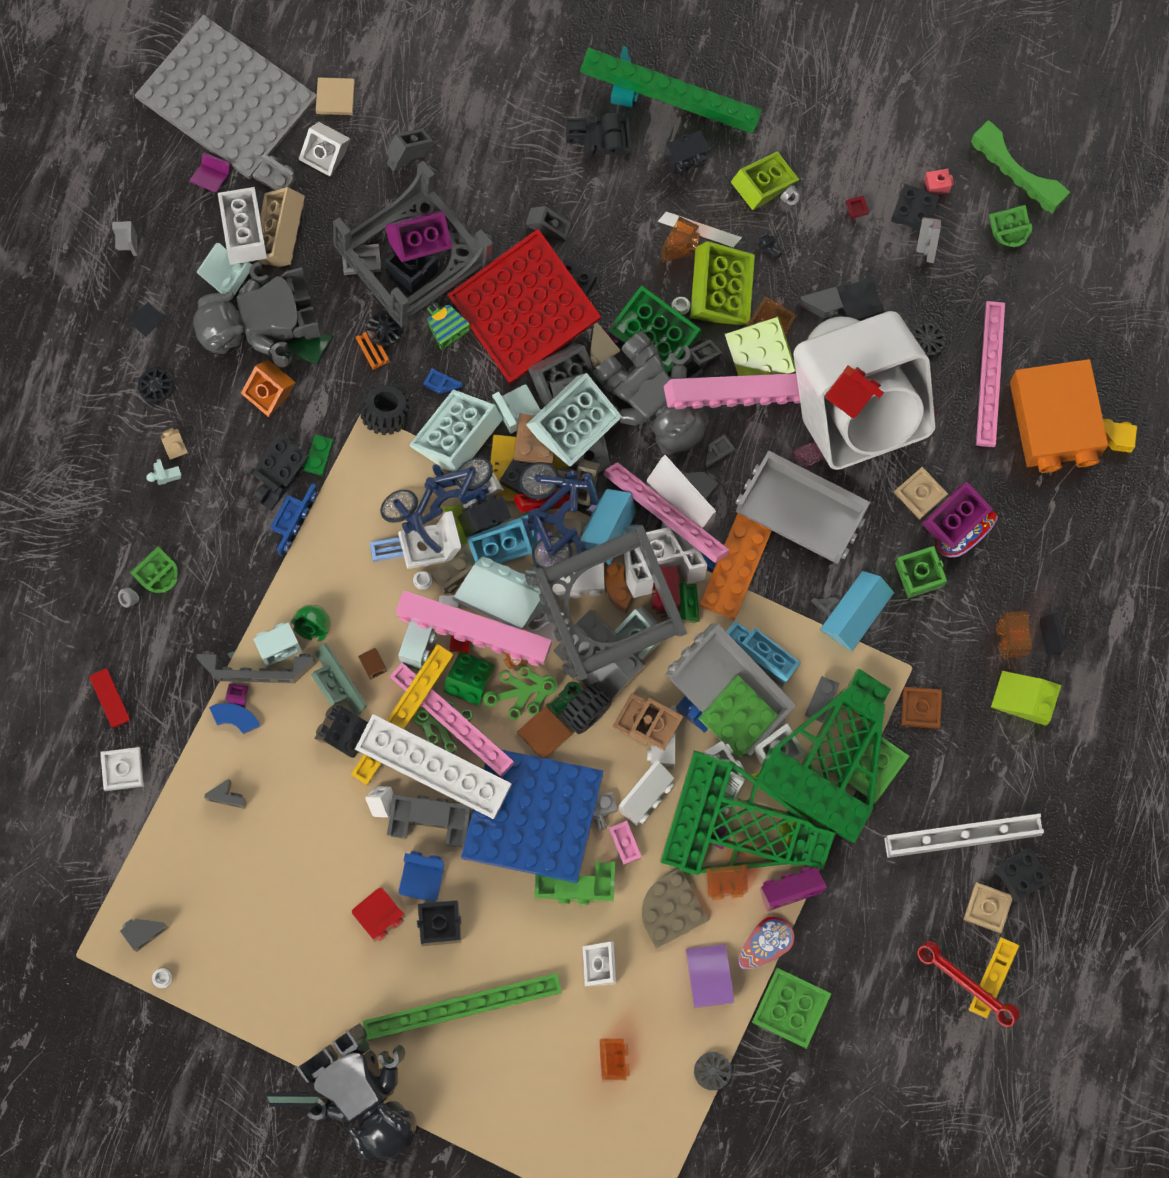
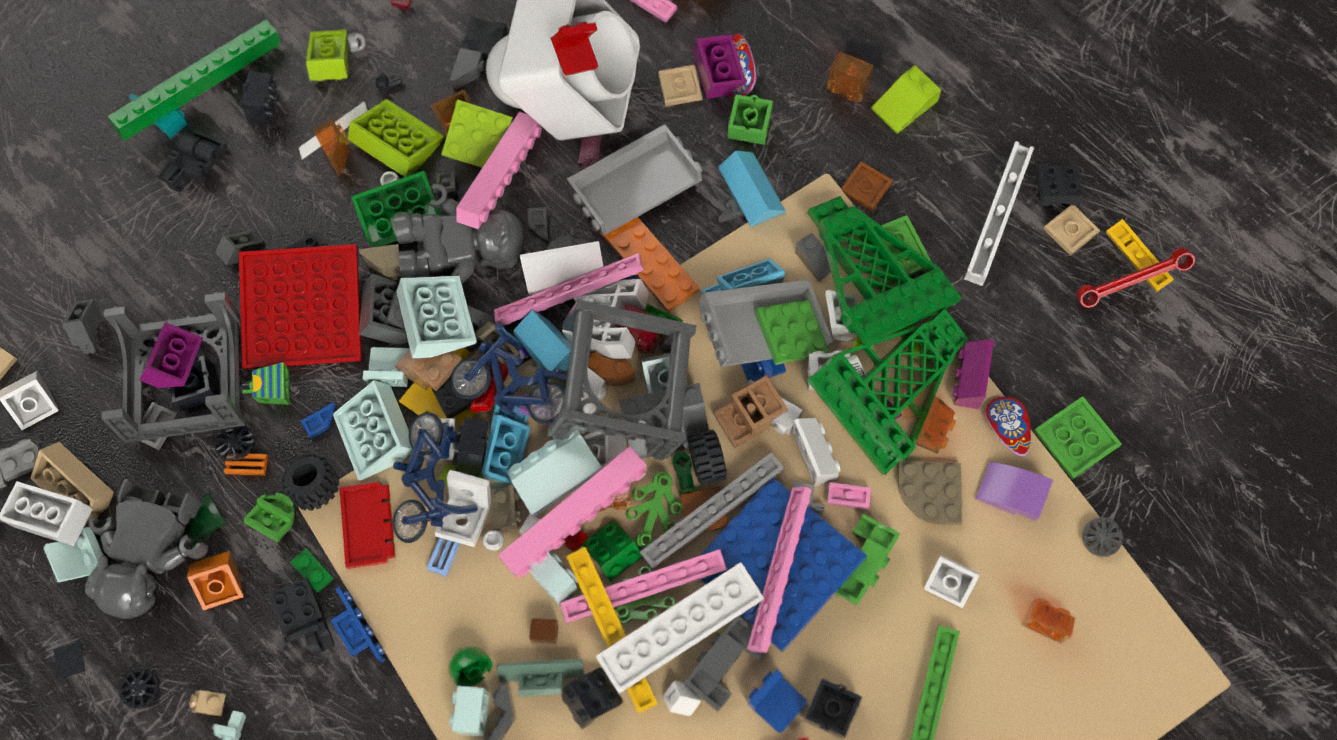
camera: 55 degrees left, 5 degrees down
none -> bright green slope [244,493,295,543]
none -> red hinge [339,482,396,569]
none -> light grey plate [640,452,784,570]
none -> bright pink plate [747,486,811,653]

